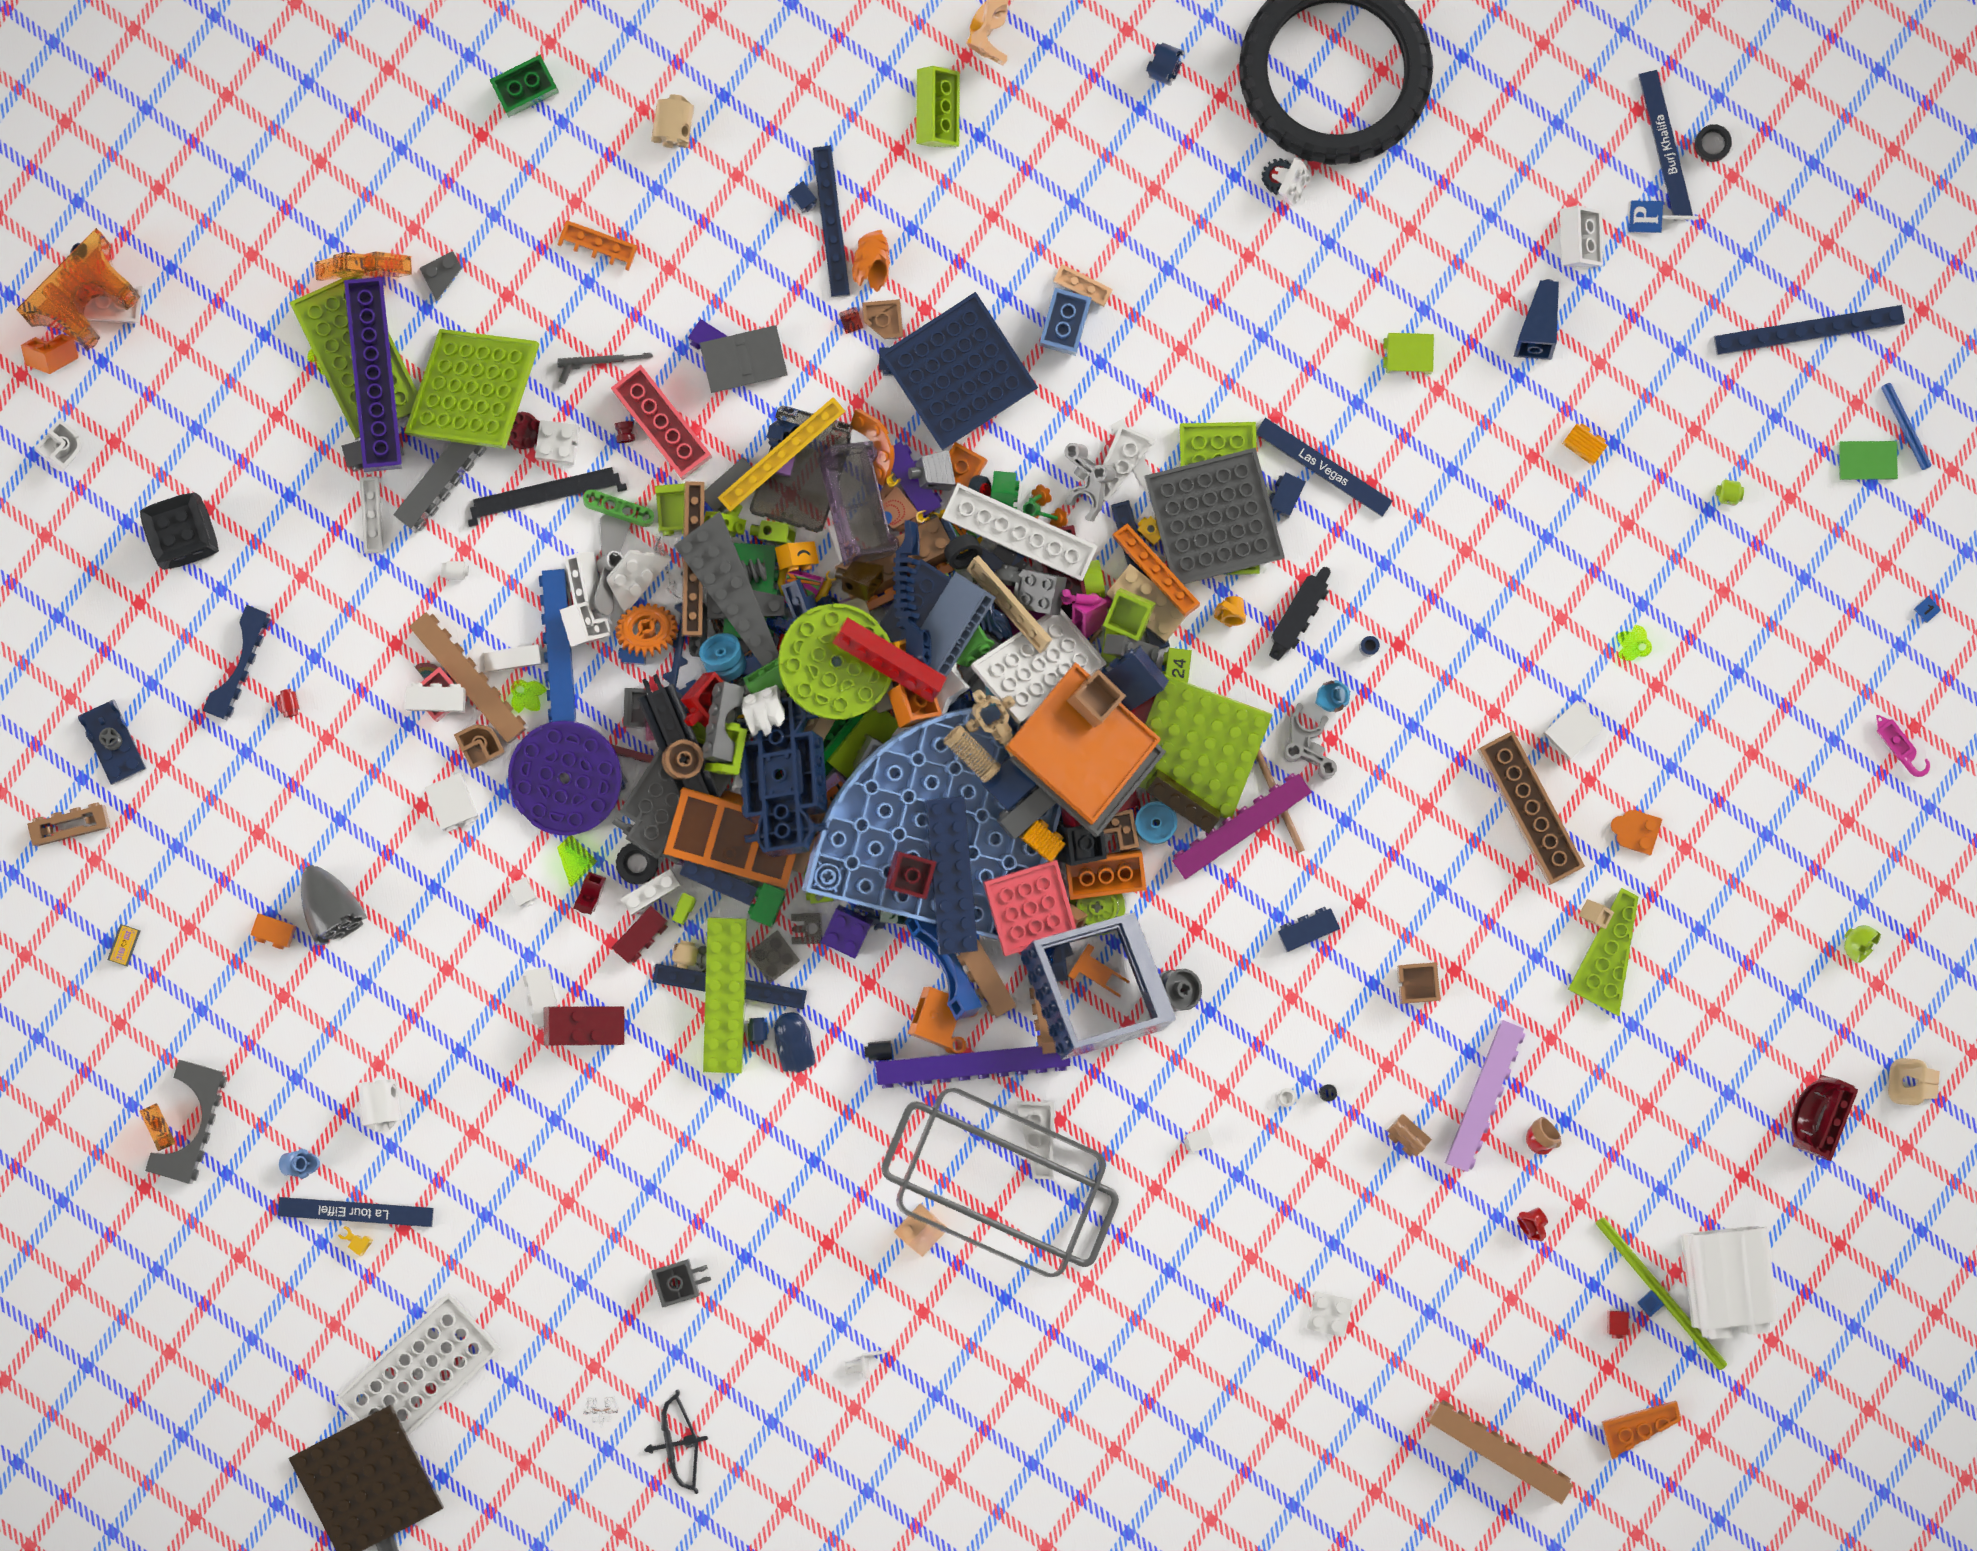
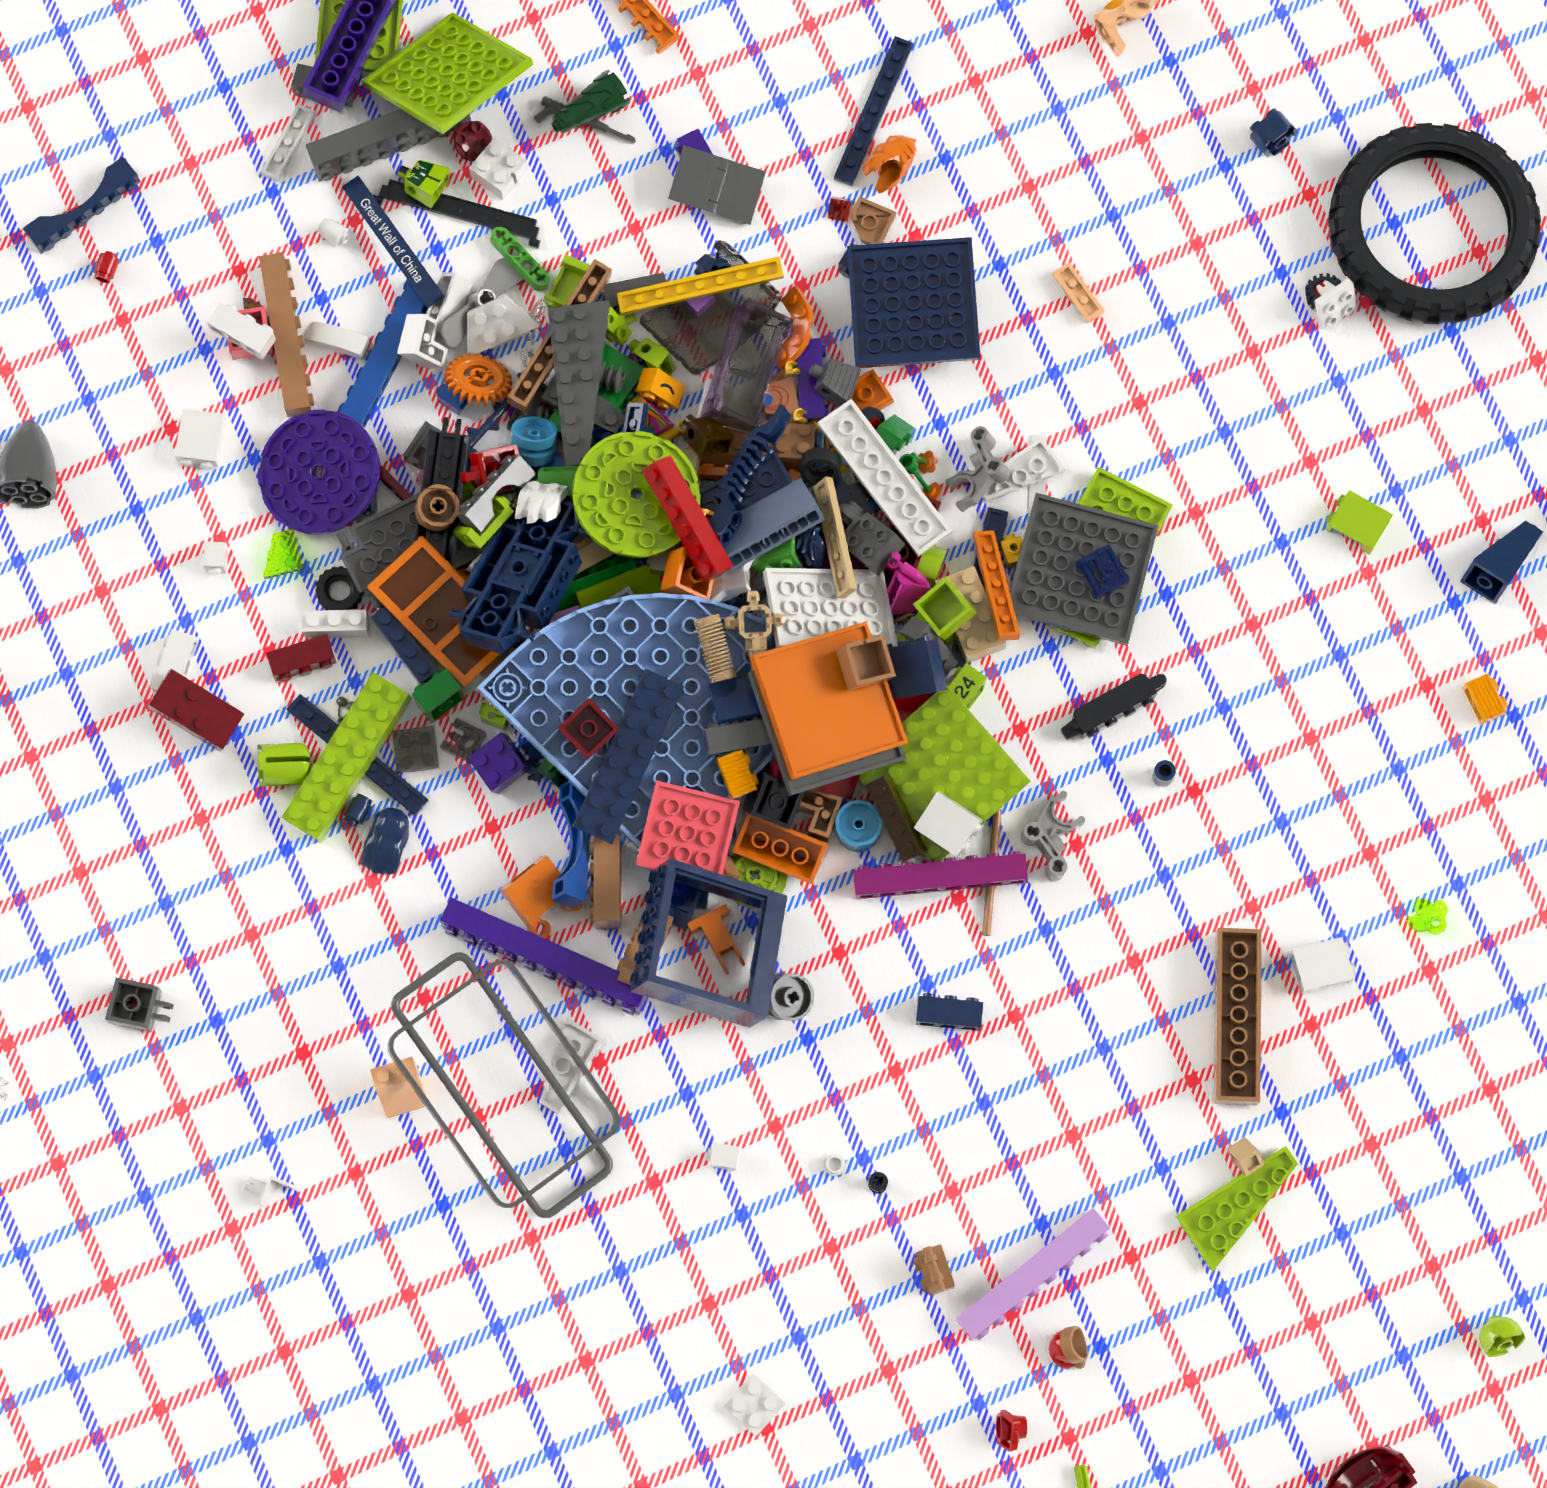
camera: 30 degrees right, 10 degrees down
black piece [139,492,219,570] -> none
medium nougat brick [454,724,505,770] -> none
clear neon green plate [511,679,547,713] -> none
dark red brick [573,872,607,915] -> none
coral brick [611,365,712,481] -> none
dark red wheel [614,421,636,443] -> none
black piece [644,1389,708,1494] -> none
lime brick [671,893,697,926] -> none
tan head [671,940,699,969] -> none
dark blue brick [788,181,818,214] -> none
black brick [864,1040,892,1061] -> none
lime slope [916,66,960,147] -> none
medium blue brick [1039,288,1092,356] -> none
light orange piece [1214,596,1246,627] -> none
dark blue tile [1256,417,1393,517] -> none
dark blue brick [1269,472,1306,518] -> none
dark azure hair [1315,680,1351,713] -> none
medium nougat piece [1397,962,1441,1004] -> none
orange plate [1610,810,1663,856] -> none
none -> lime cylinder [257,743,311,787]
none -> dark blue tile [342,175,445,308]
none -> lime torso [397,160,450,208]
none -> dark green cone [551,69,630,134]
none -> white brick [914,792,983,857]
none -> clear blue plate [1075,544,1130,600]

